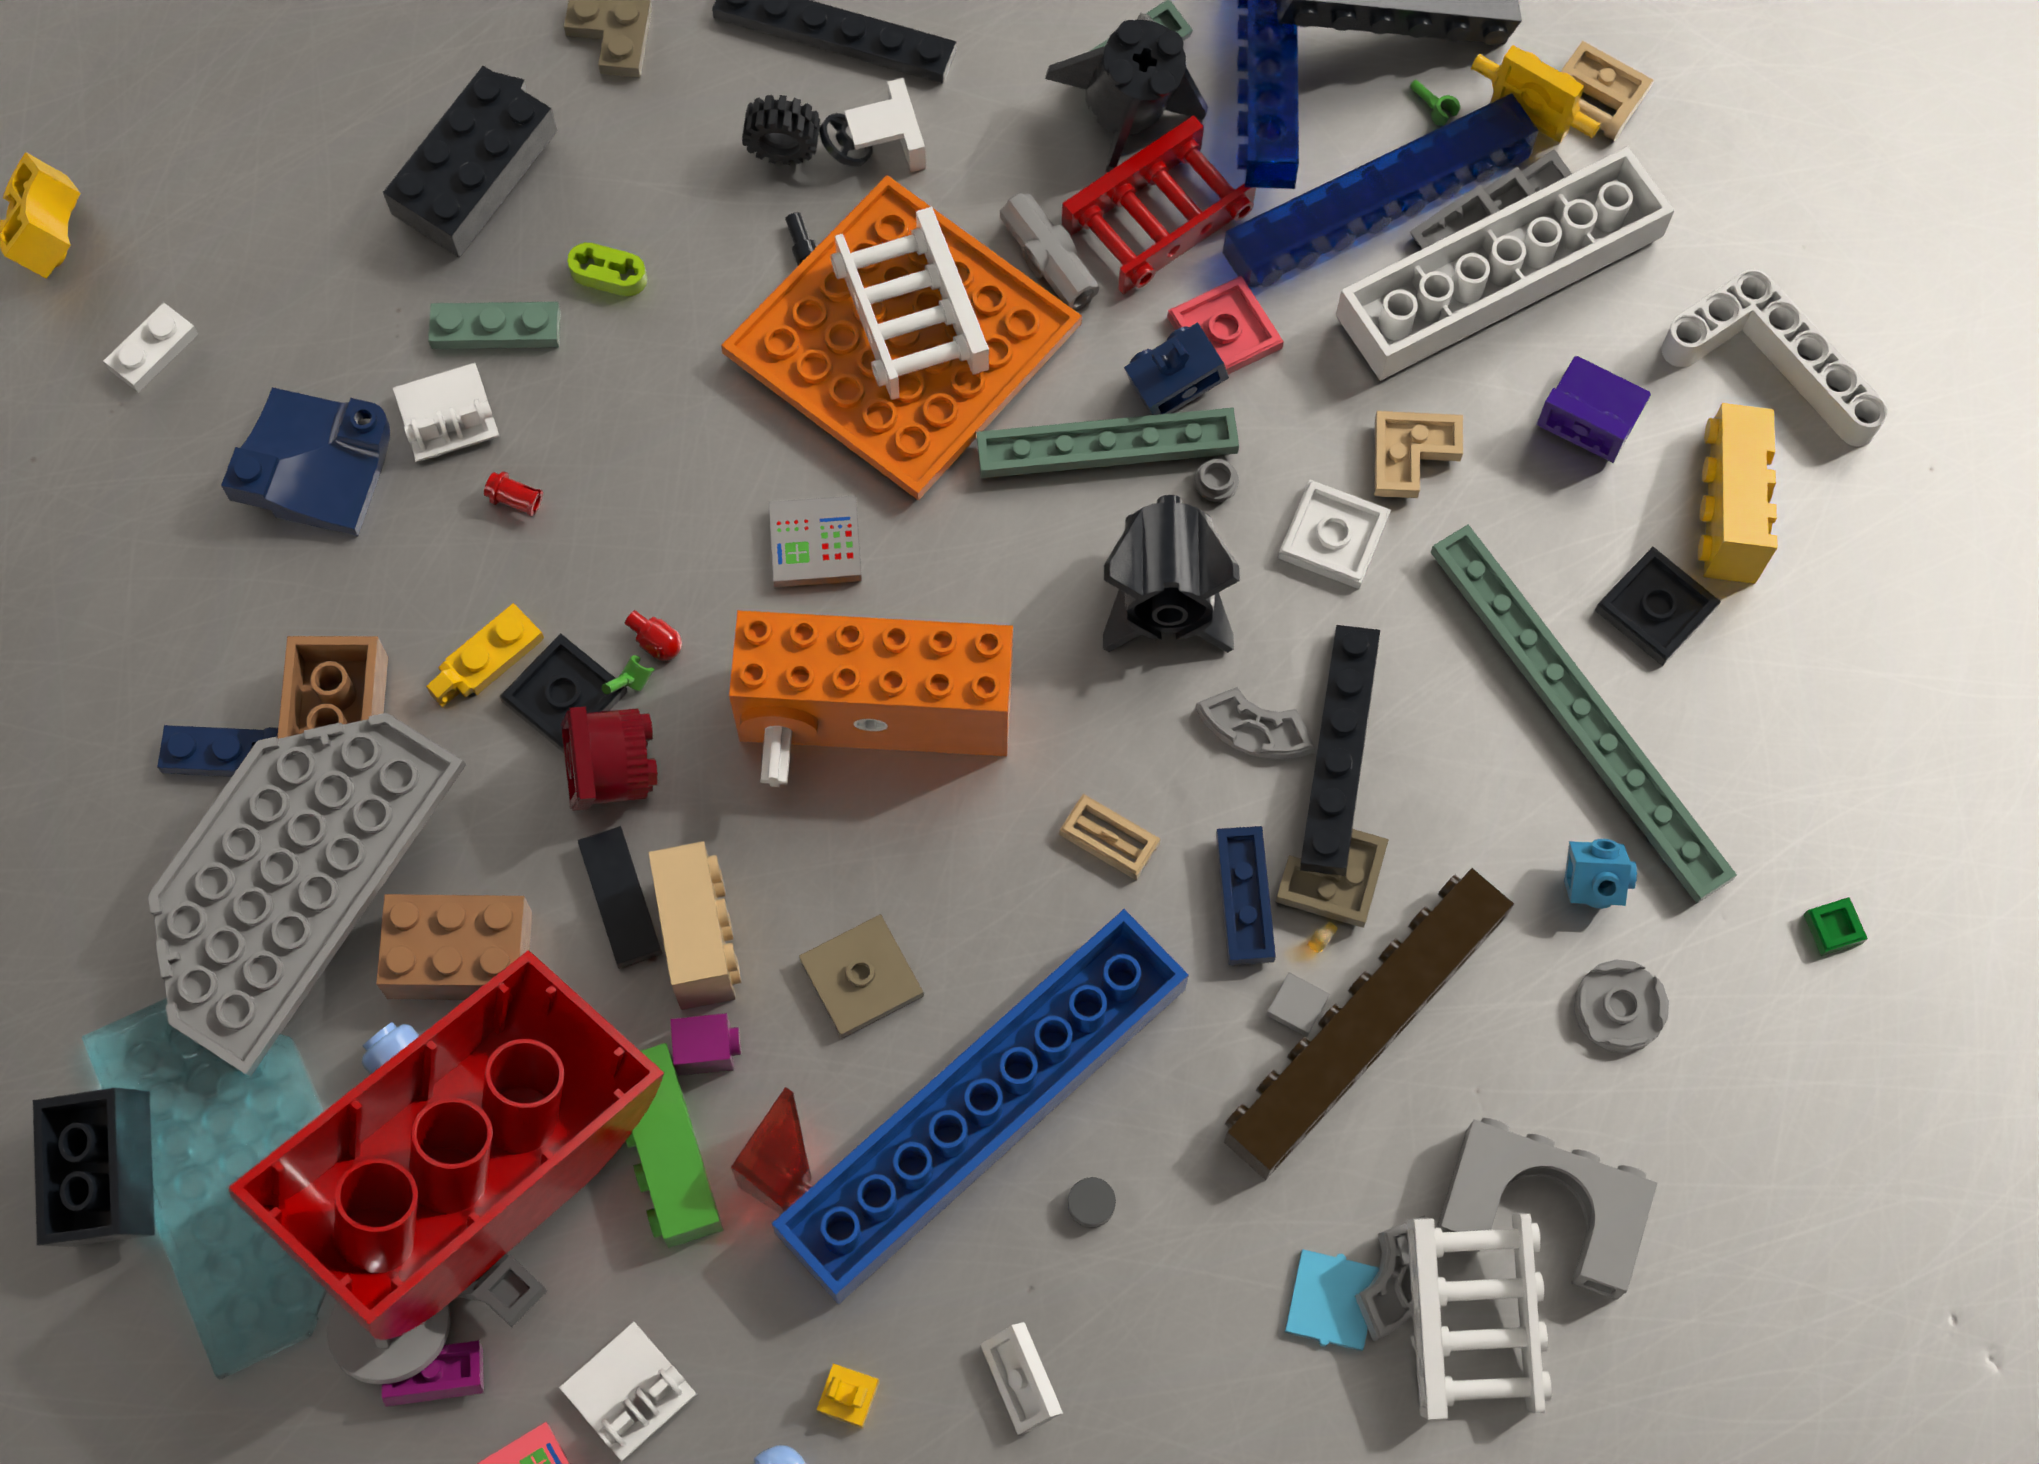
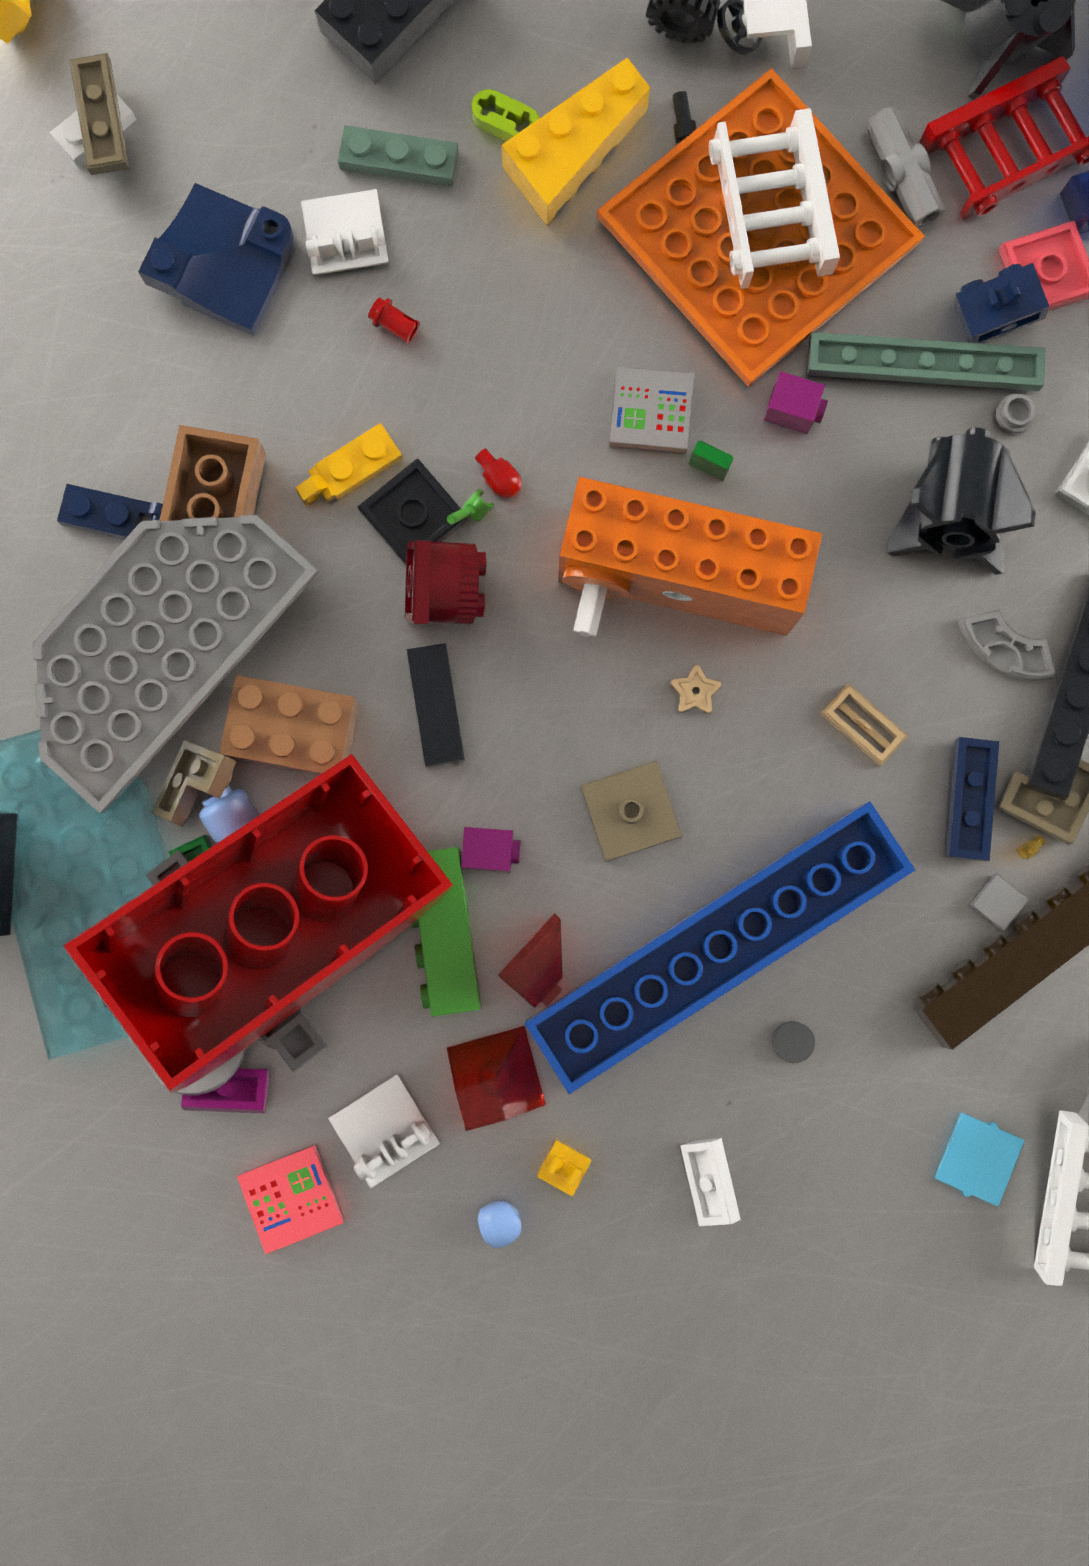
camera: 10 degrees right, 15 degrees up
tan brick [649,841,742,1010] -> none
light grey tile [1355,1215,1426,1341] -> none
none -> dark tan tile [69,53,129,175]
none -> dark tan plate [151,740,237,827]
none -> clear red slope [447,1025,546,1131]
none -> yellow wedge [501,58,650,226]
none -> tan plate [670,664,722,714]
none -> green tile [689,441,734,481]
none -> magenta brick [763,371,828,434]

